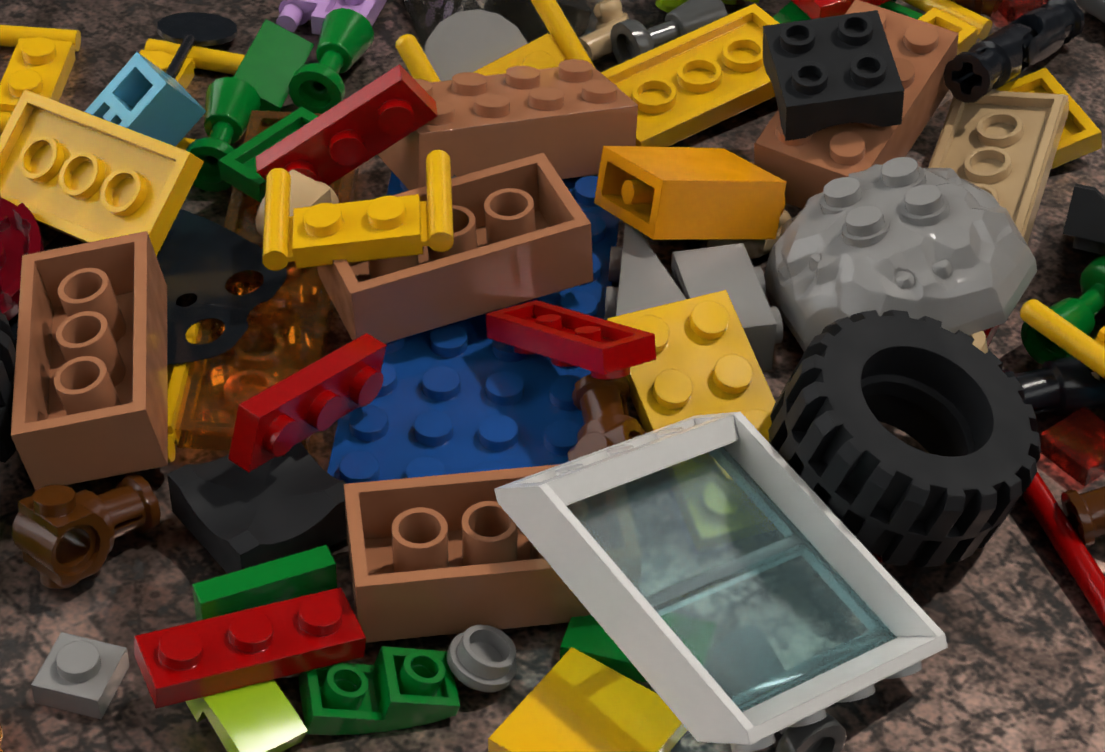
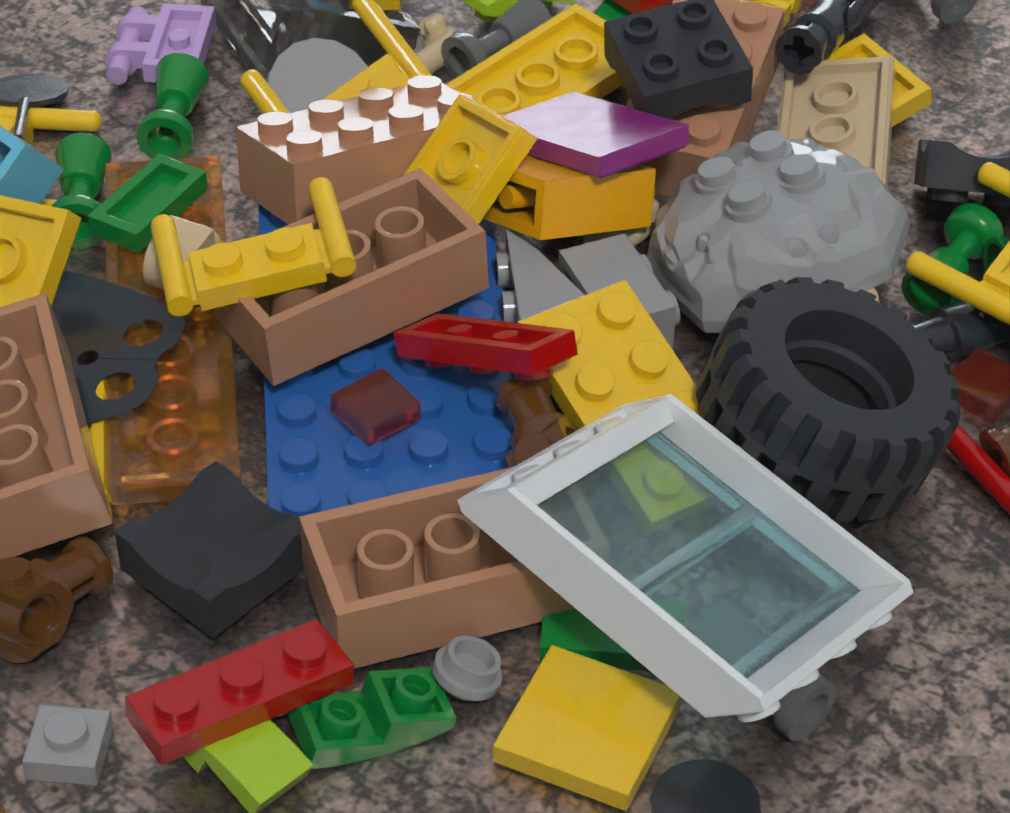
camera: 10 degrees left, 0 degrees up
green tile [192,545,337,621] -> none
red plate [228,333,387,472] -> none
green tile [233,19,314,123] -> none
red plate [256,64,438,186] -> none
none -> clear red tile [330,368,421,446]
none -> yellow tile [404,93,537,224]
none -> magenta tile [503,92,690,179]

